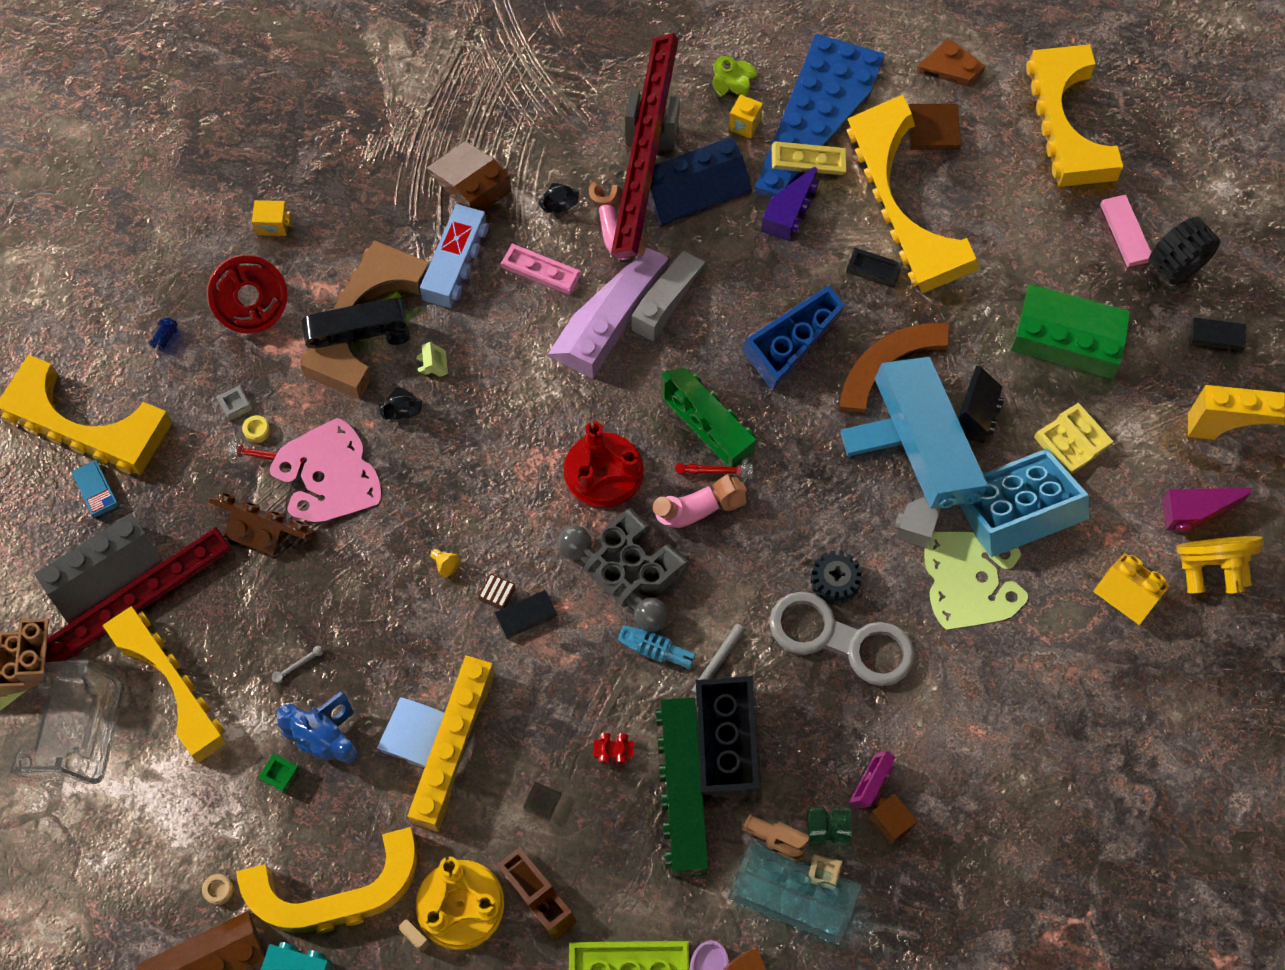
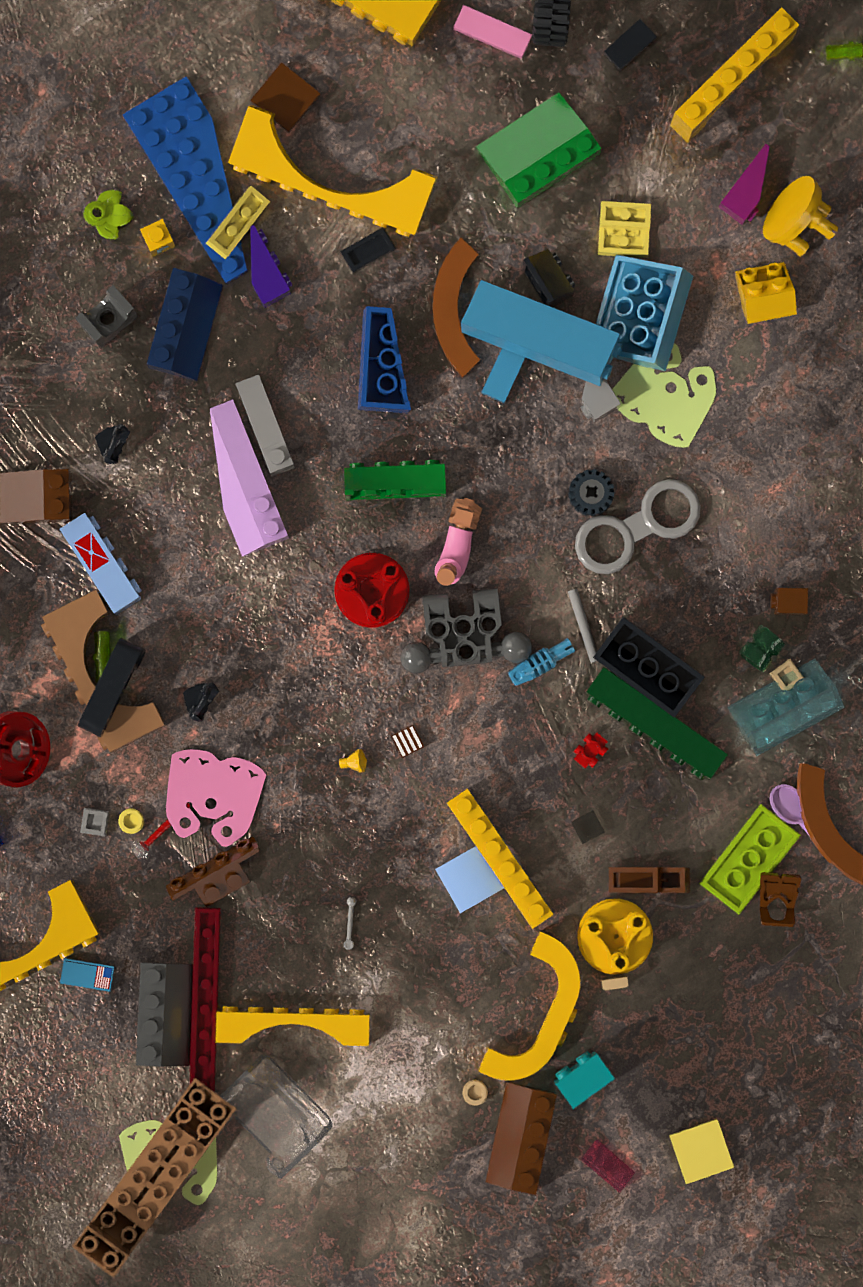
camera: 55 degrees left, 20 degrees up
green plate [258,753,300,794] -> none
blue piece [276,691,358,764] -> none
yellowish green tile [417,342,448,377] -> none
black tile [495,590,557,639] -> none
bright pink tile [501,243,581,295] -> none
piece [589,182,646,260] -> none
dark red plate [611,33,679,259] -> none
red piece [675,459,753,483] -> none
medium nougat arm [743,814,809,862] -> none
magenta plate [849,751,896,809] -> none
dark orange wing [917,38,985,86] -> none

